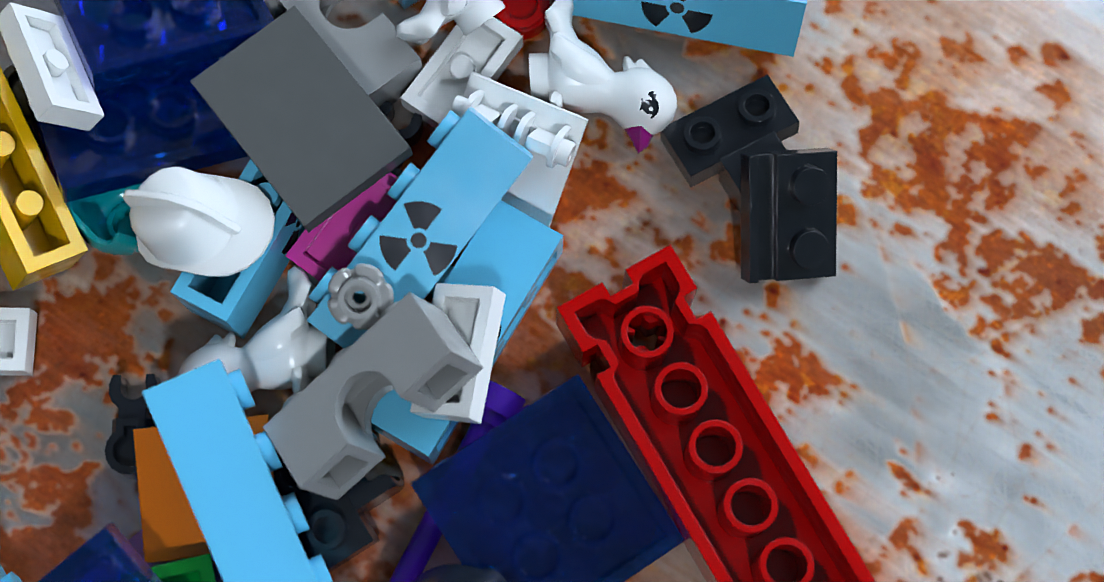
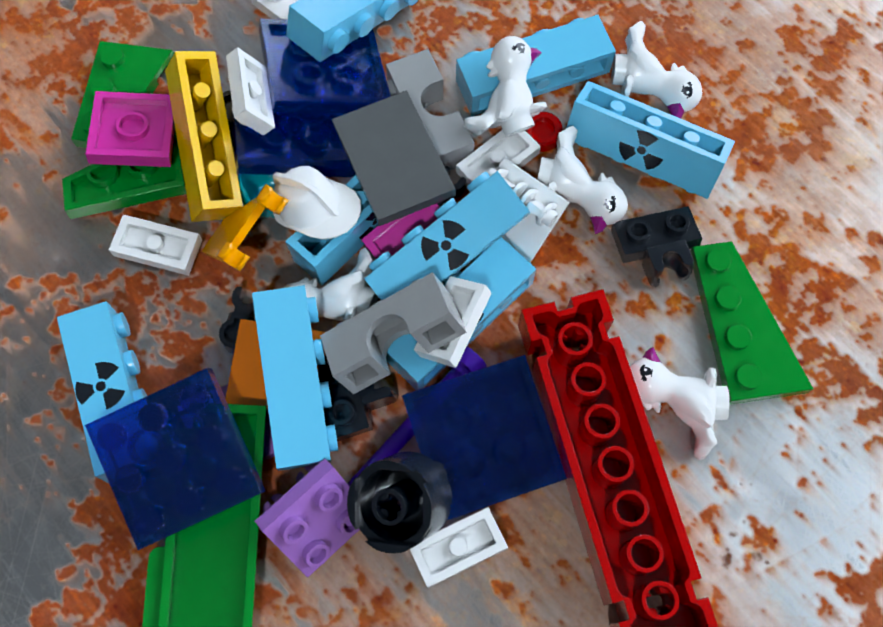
camera: 15 degrees right, 5 degrees down
light grey plate [328,263,394,330] -> none
black plate [741,148,837,283] -> none
none -> light orange flag [201,184,289,271]
none -> white animal [630,347,729,460]
none -> green wing [690,241,814,405]

